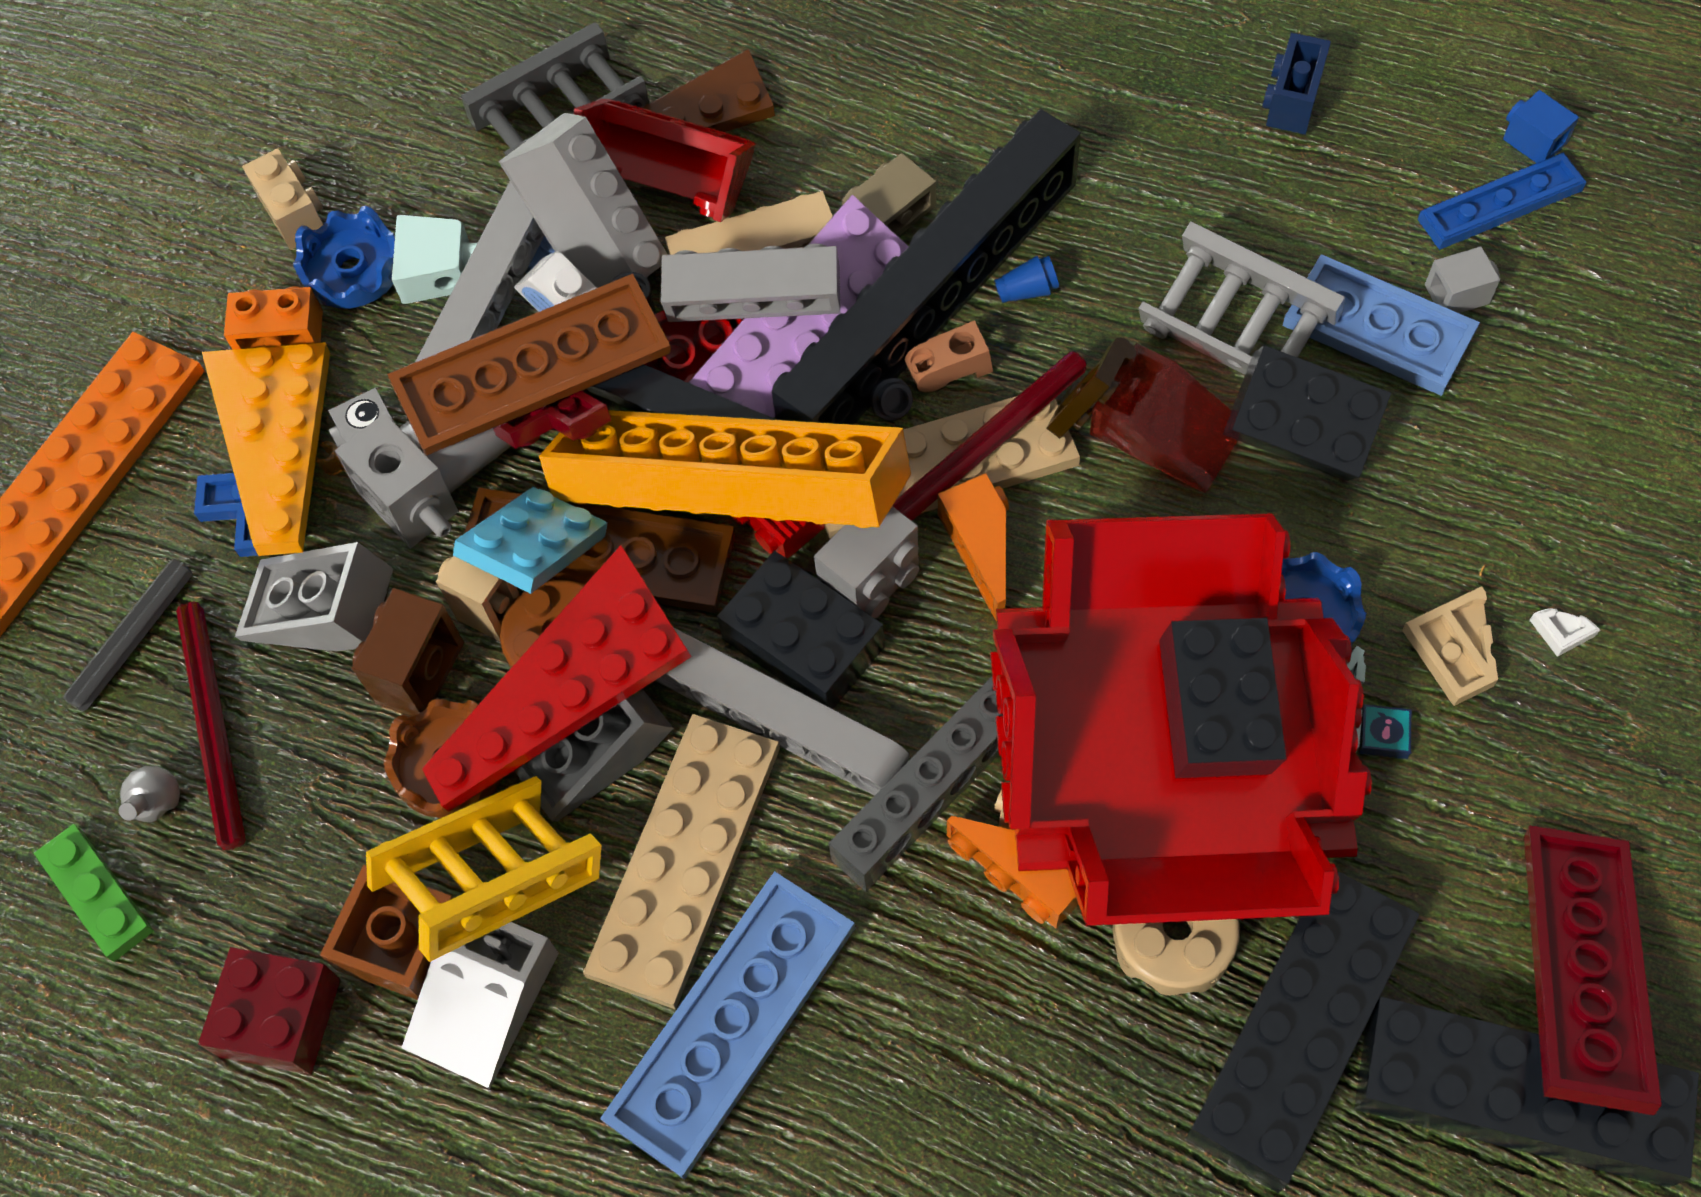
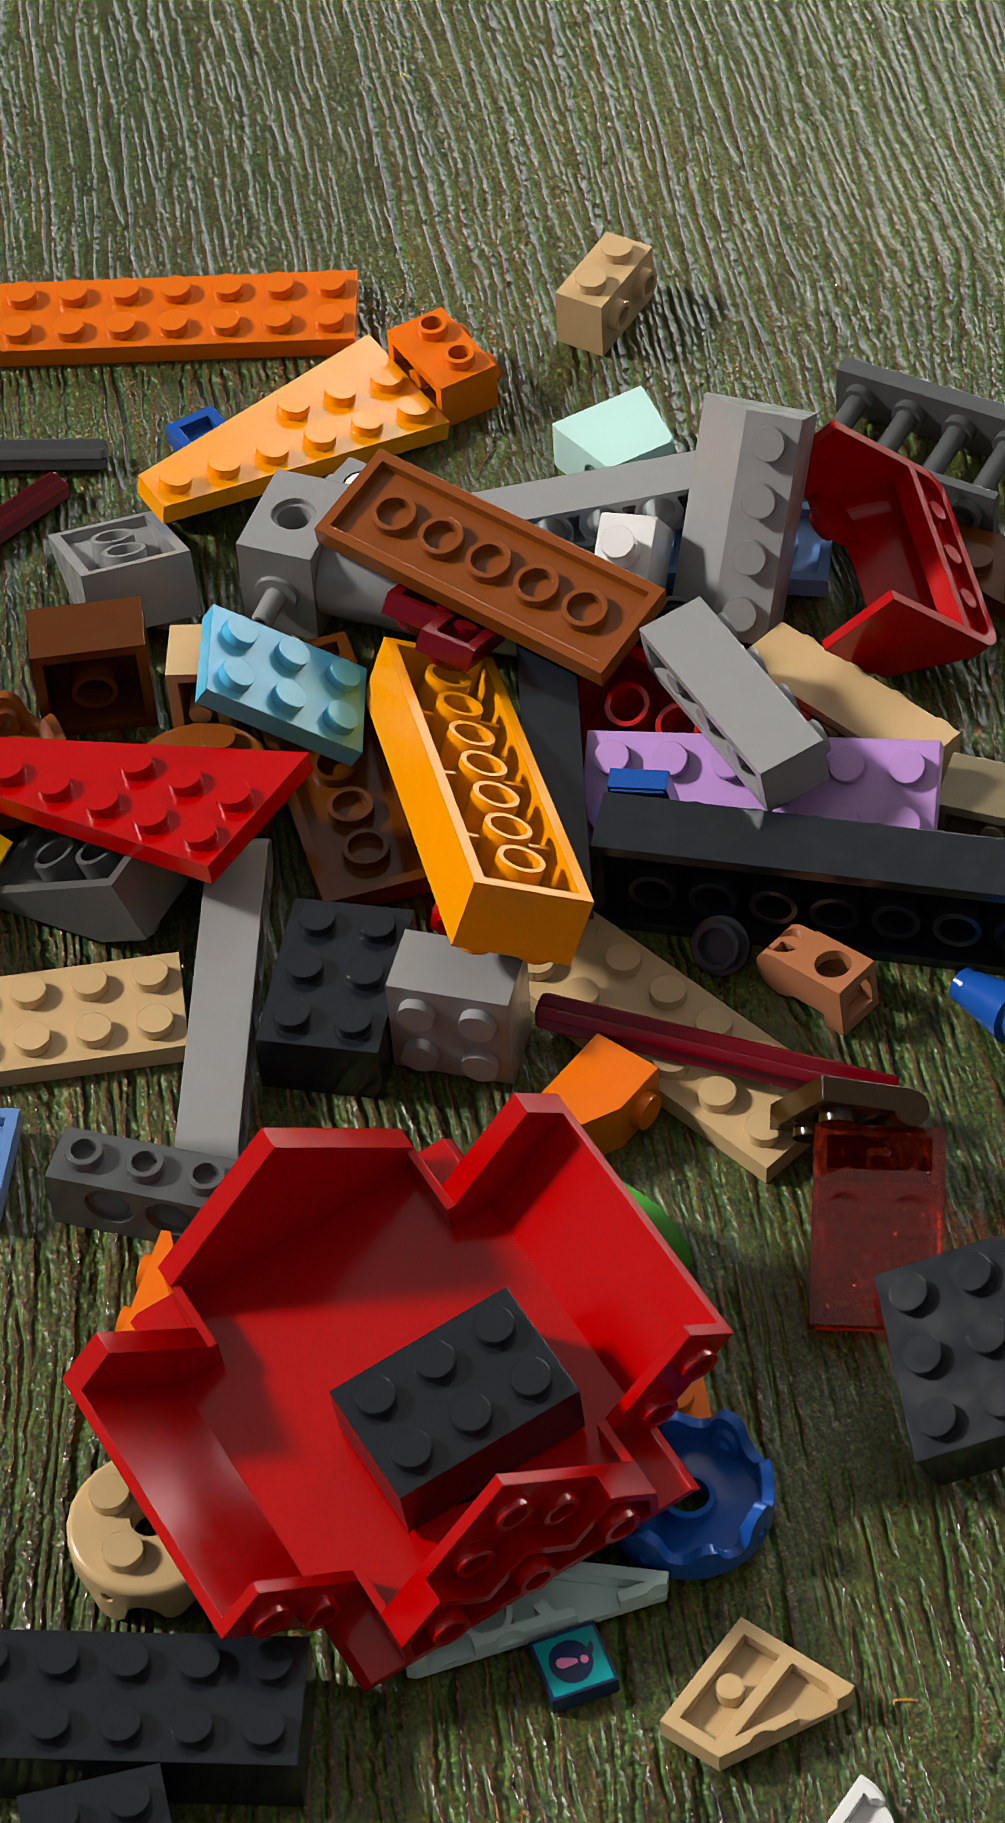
camera: 60 degrees right, 15 degrees down
blue plate [293,206,395,309] -> none
none -> blue tile [607,768,680,800]

